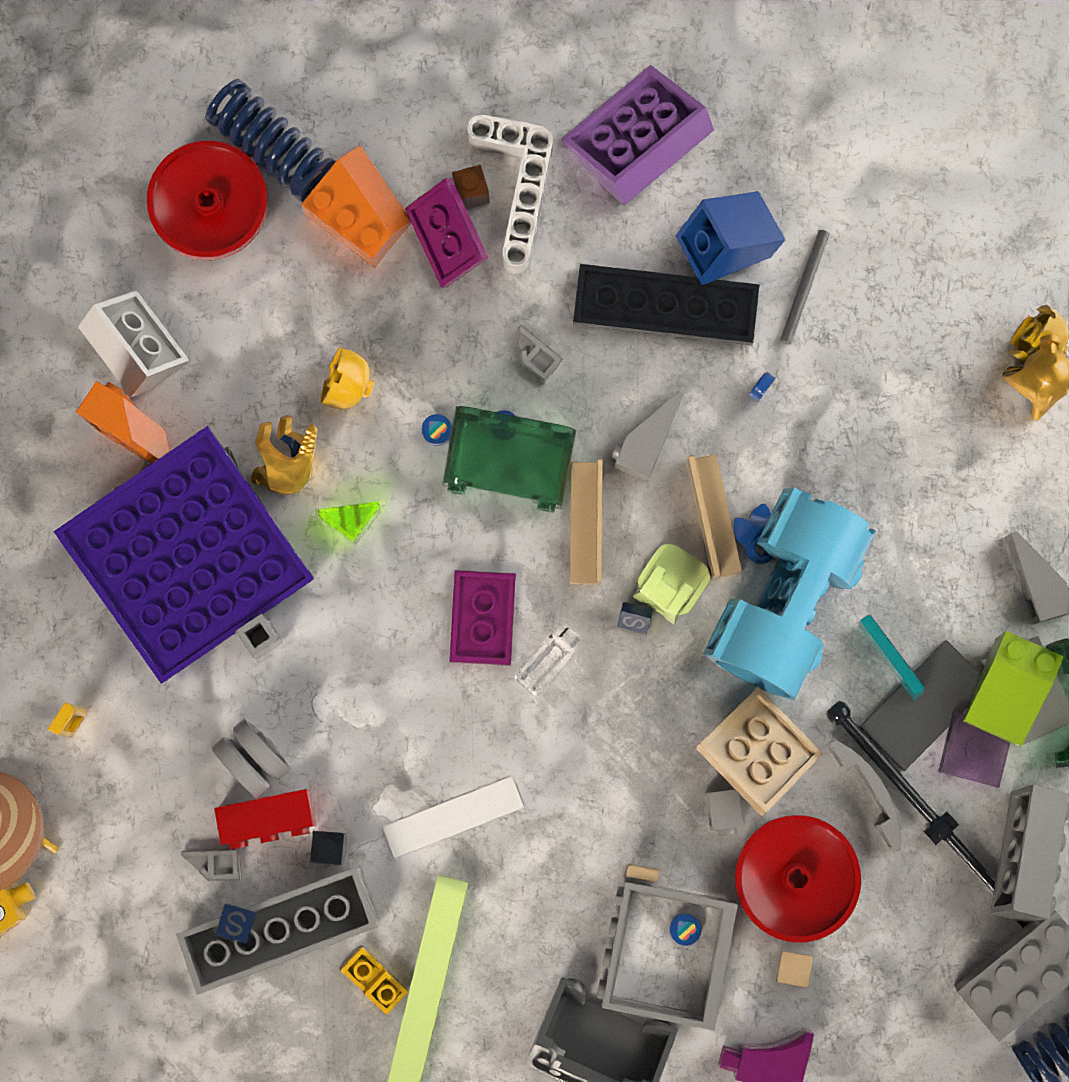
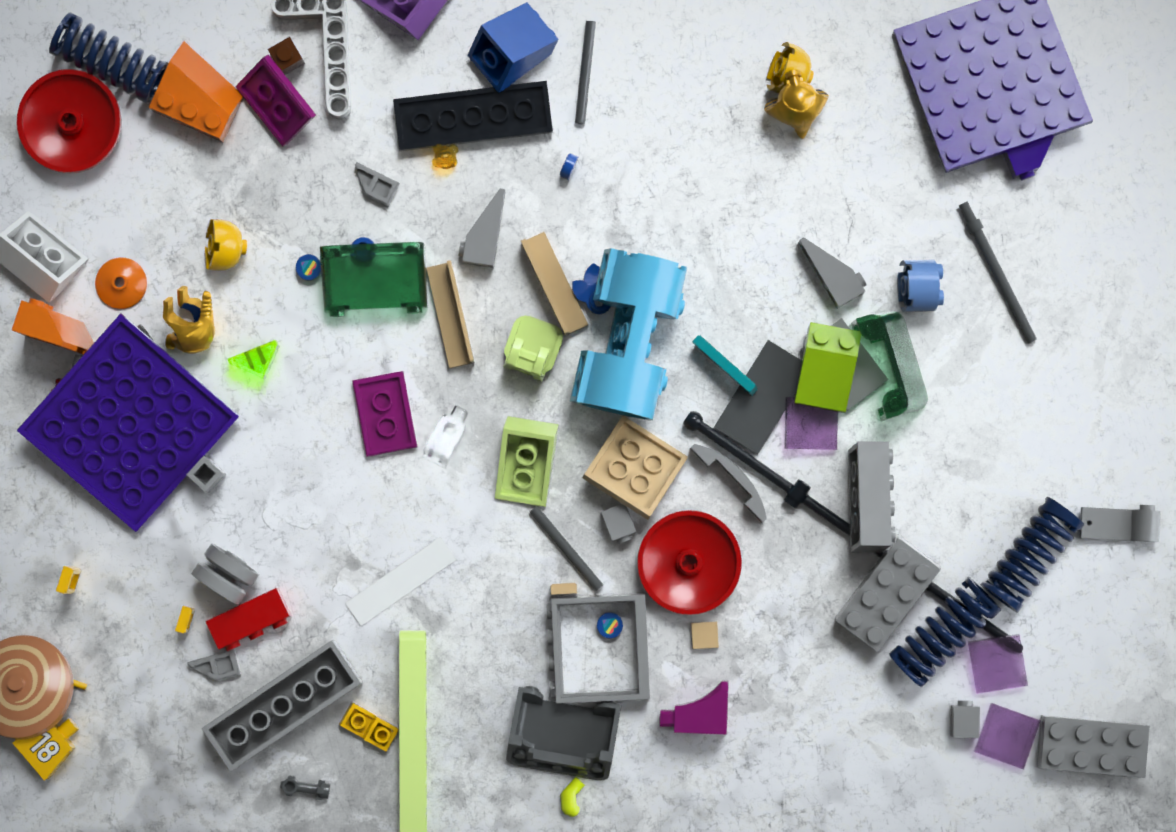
camera: 15 degrees left, 5 degrees up
dark blue tile [216,903,257,944] -> none
black brick [310,831,348,865] -> none
dark blue tile [617,602,653,634] -> none
none -> orange dish [95,257,147,309]
none -> yellow tile [175,606,195,633]
none -> dark grey bar [280,775,330,800]
none -> clear yellow plate [432,144,458,169]
none -> yellowish green slope [495,416,559,507]
none -> dark grey bar [530,506,604,591]

